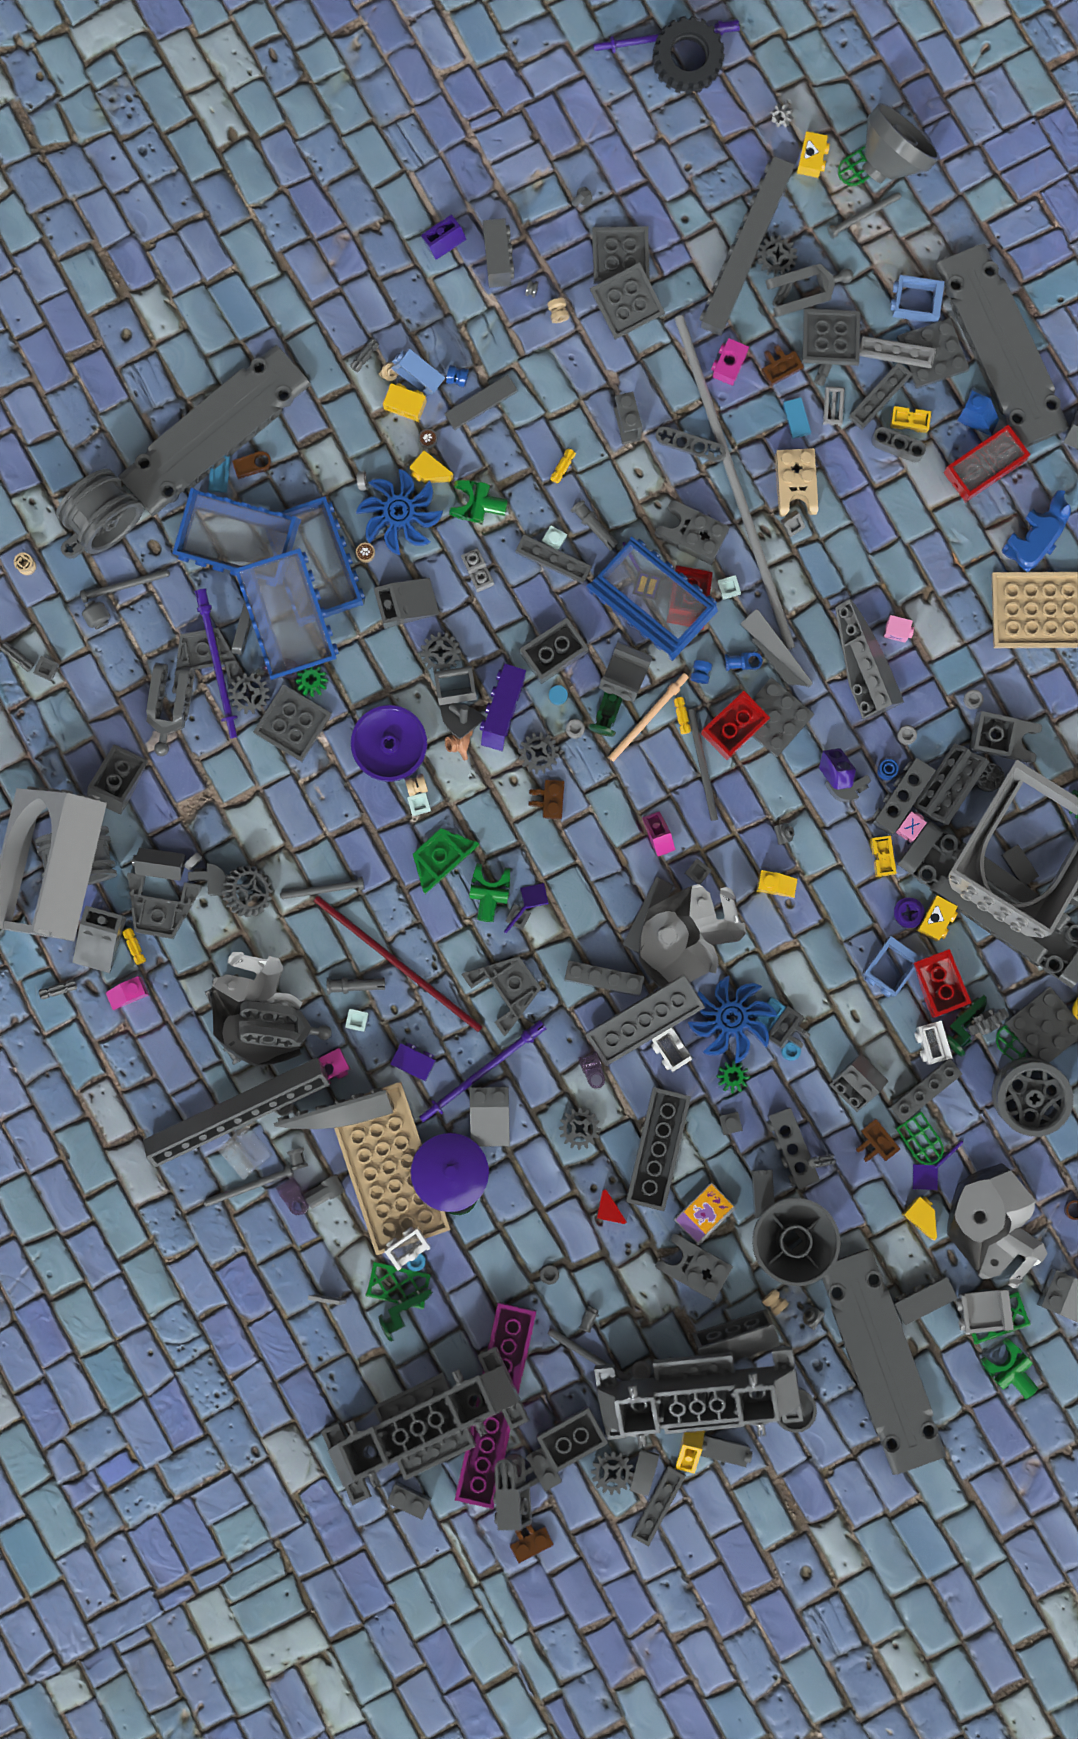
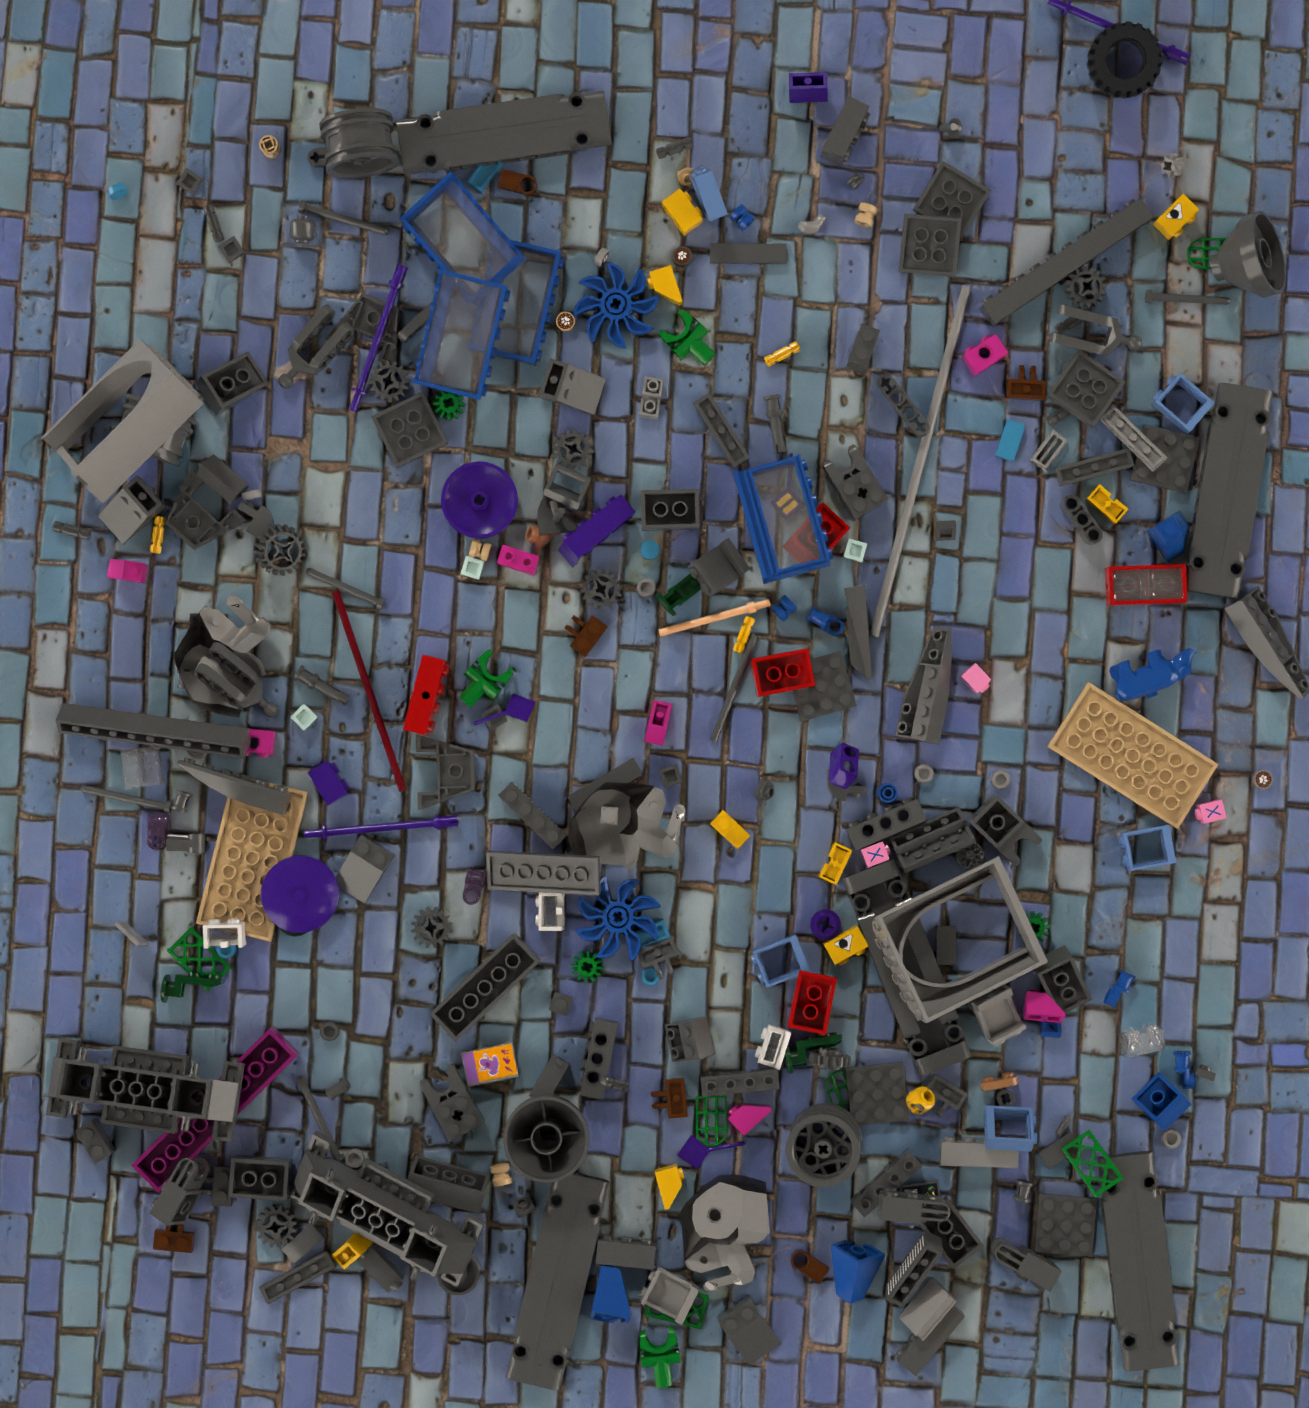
camera: 30 degrees right, 5 degrees up
green wing [413,828,480,895] -> none
light aqua plate [541,525,567,551] -> none
red slope [596,1189,627,1224] -> none
tan brick [775,448,818,517] -> none
none -> red brick [403,654,450,736]
none -> dark pink brick [497,545,540,576]
none -> blue slope [590,1265,631,1323]
none -> dark pink slope [727,1103,772,1136]
none -> light grey arm [798,214,826,234]

